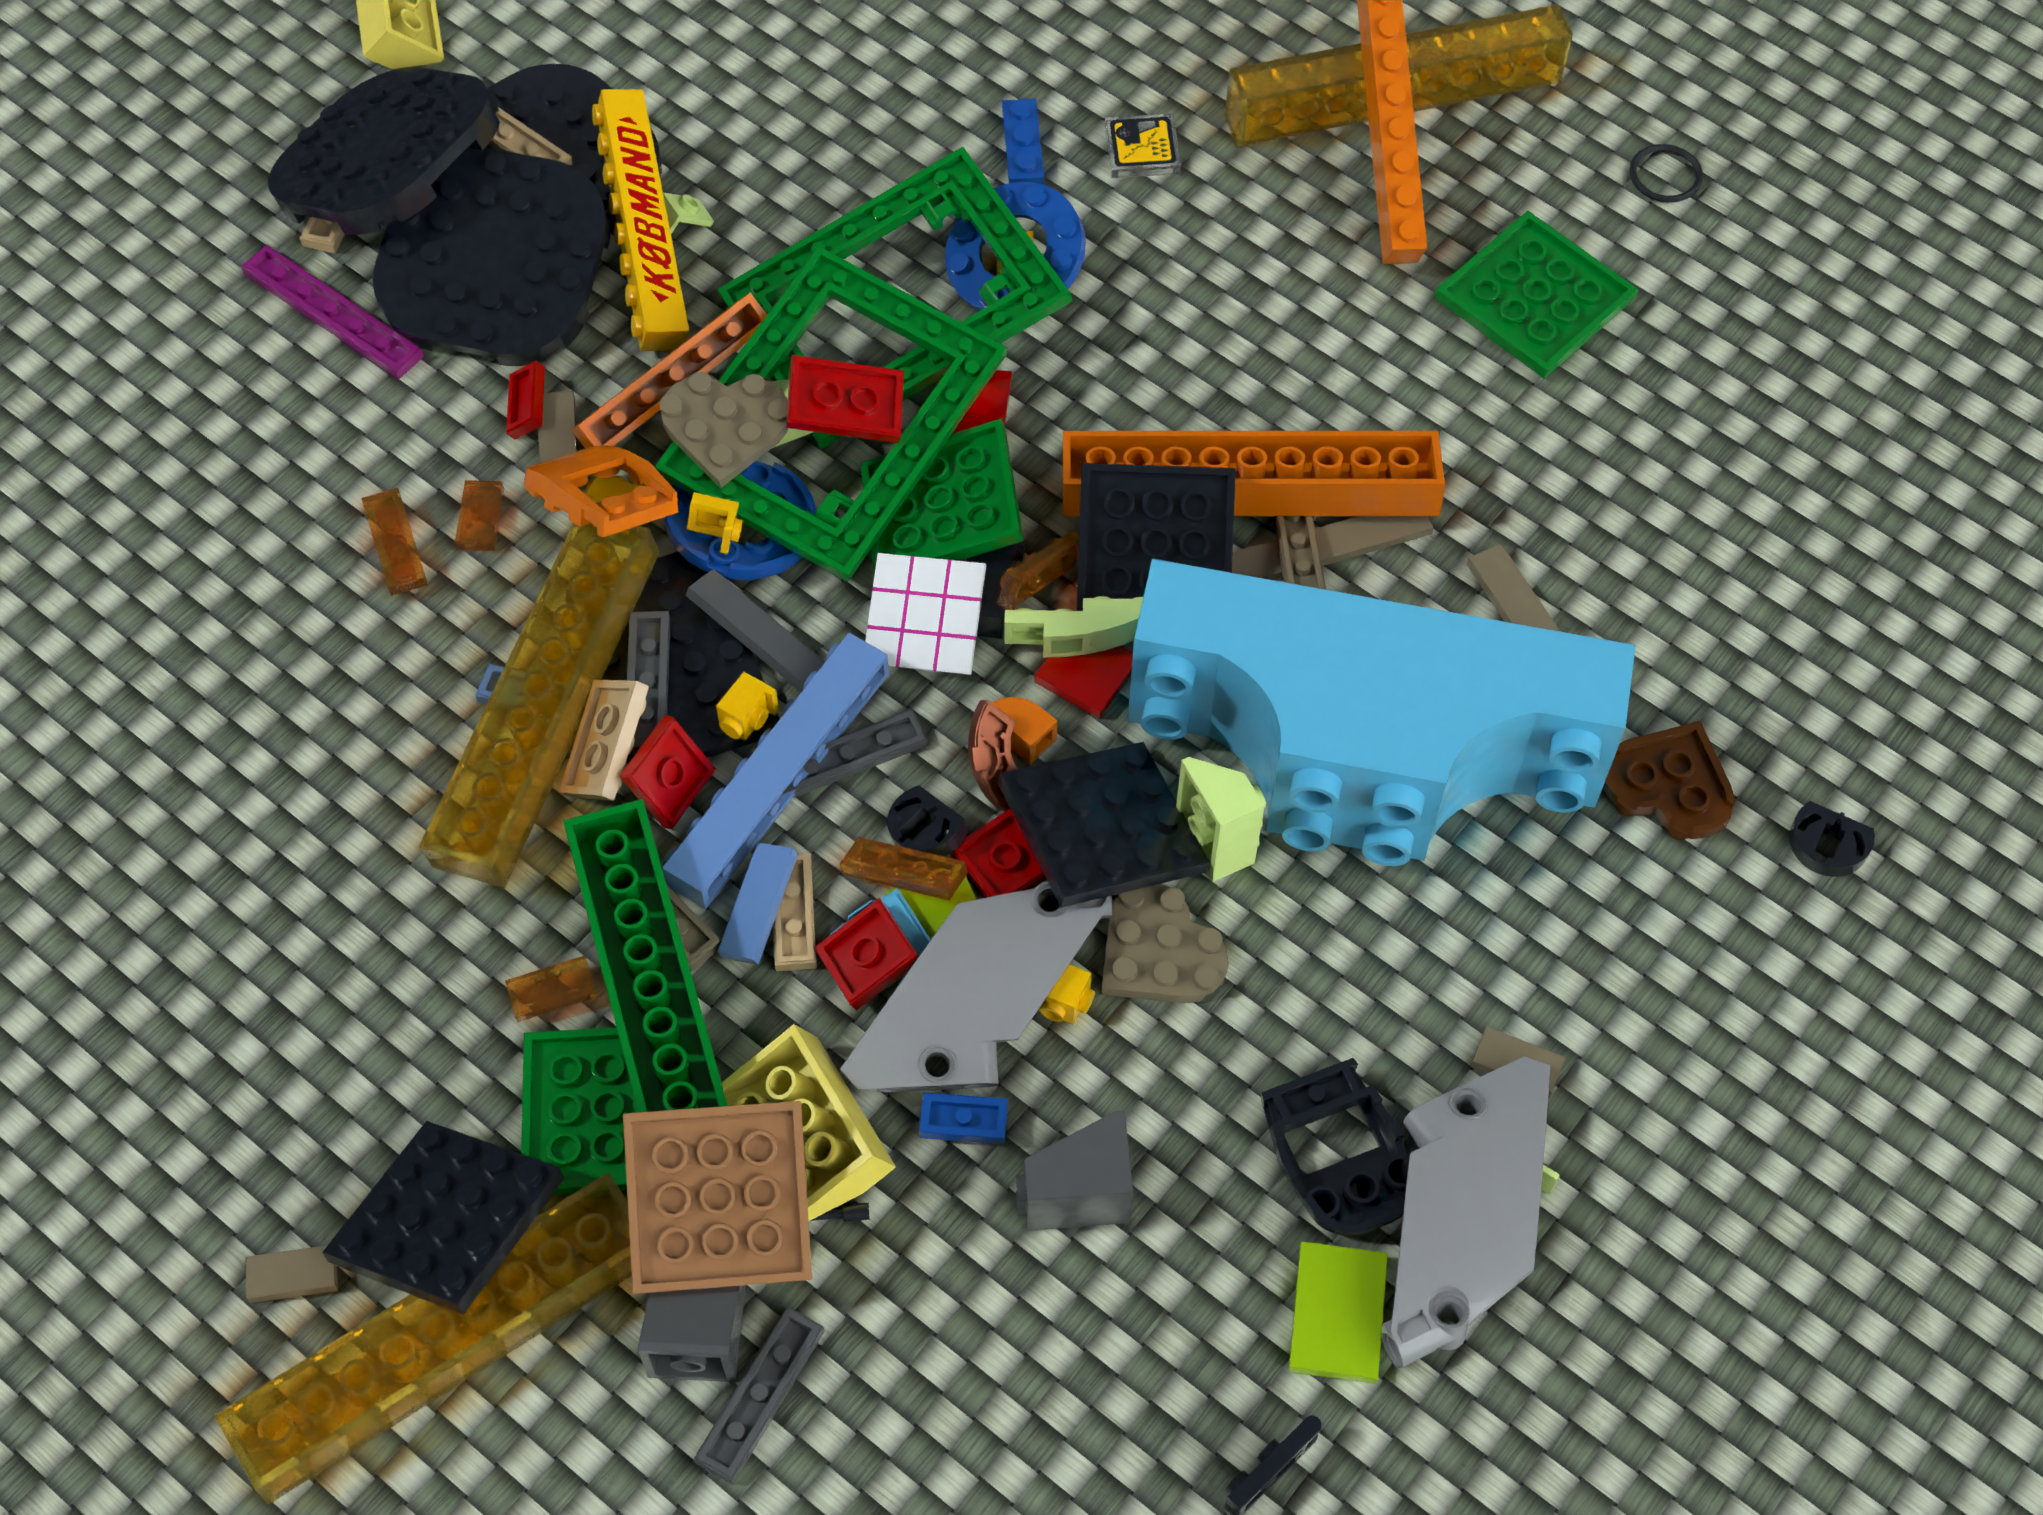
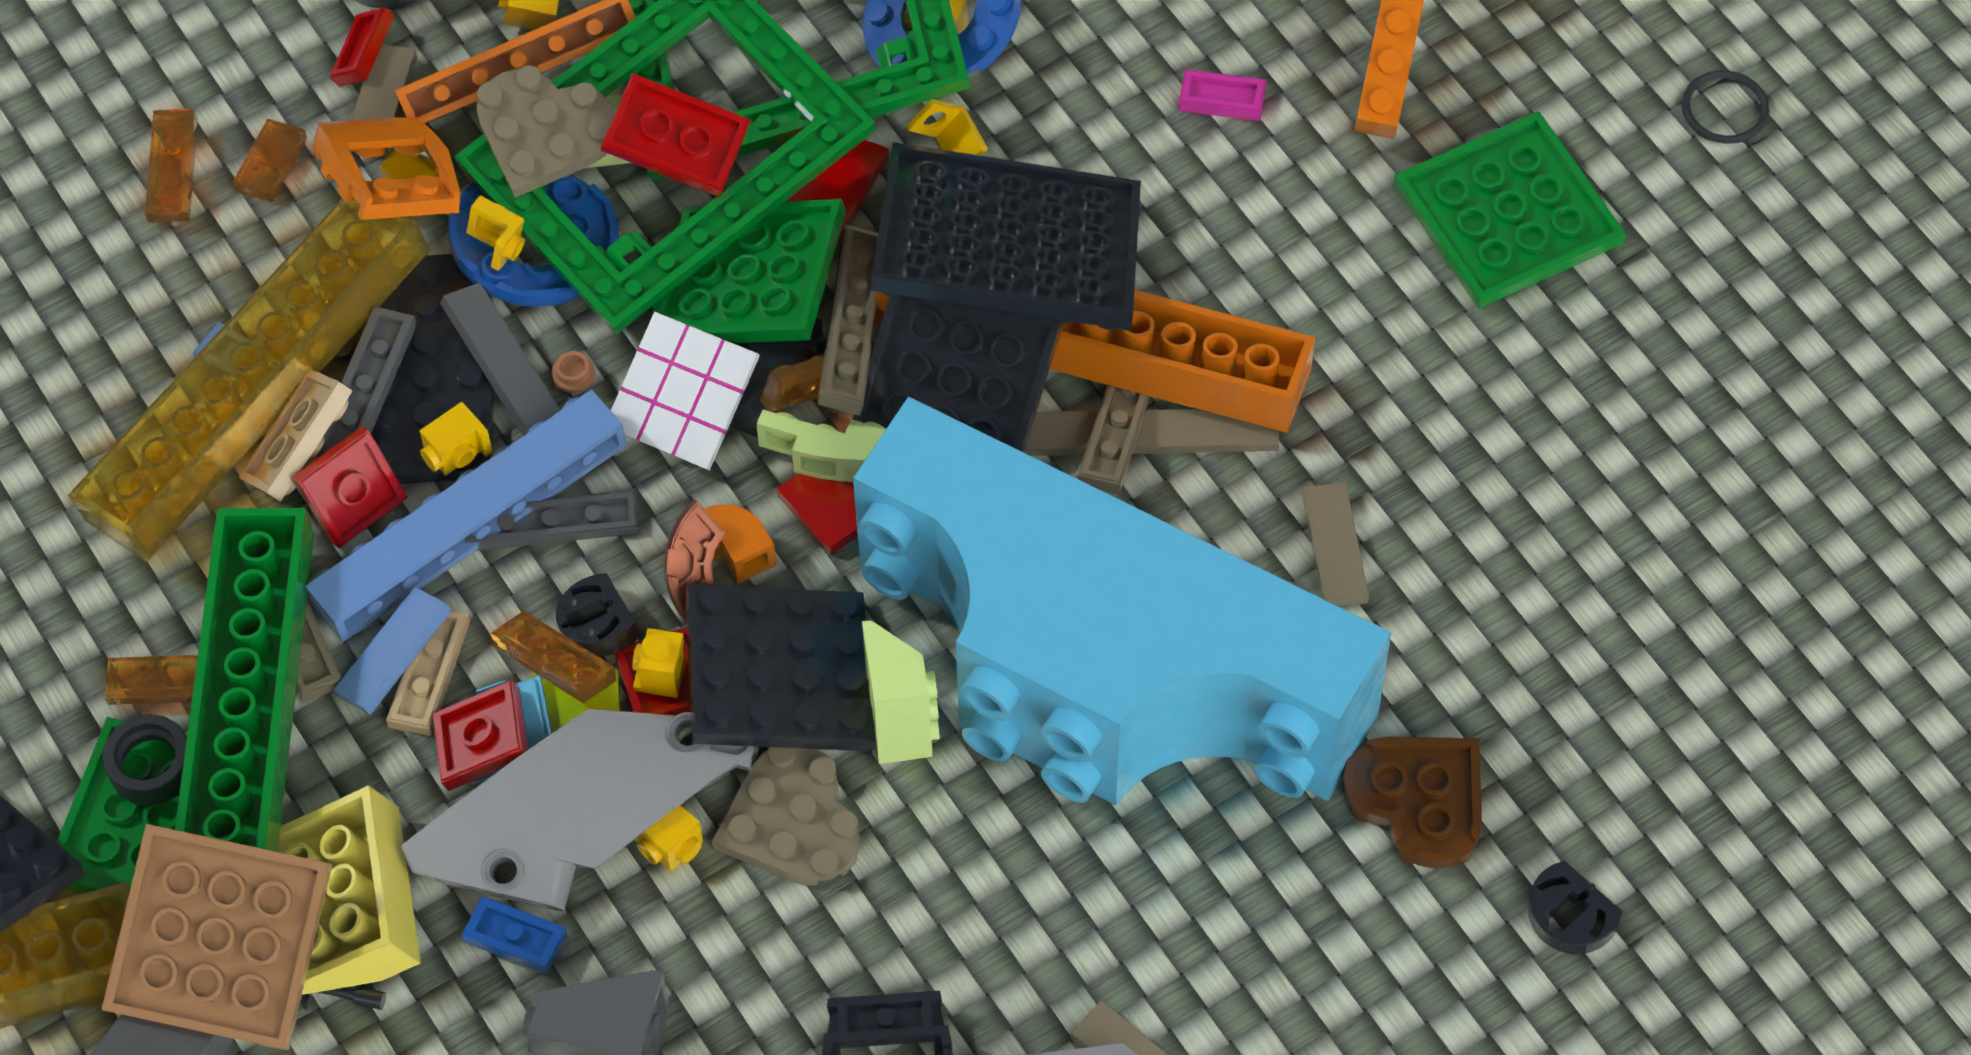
camera: 20 degrees right, 0 degrees up
none -> black tyre [103,714,187,806]
none -> nougat plate [552,351,595,393]
none -> yellow brick [633,628,687,698]
none -> dark tan tile [817,225,878,416]
none -> black plate [870,142,1141,331]
none -> yellow bracket [907,99,988,156]
none -> dark pink tile [1179,69,1267,121]

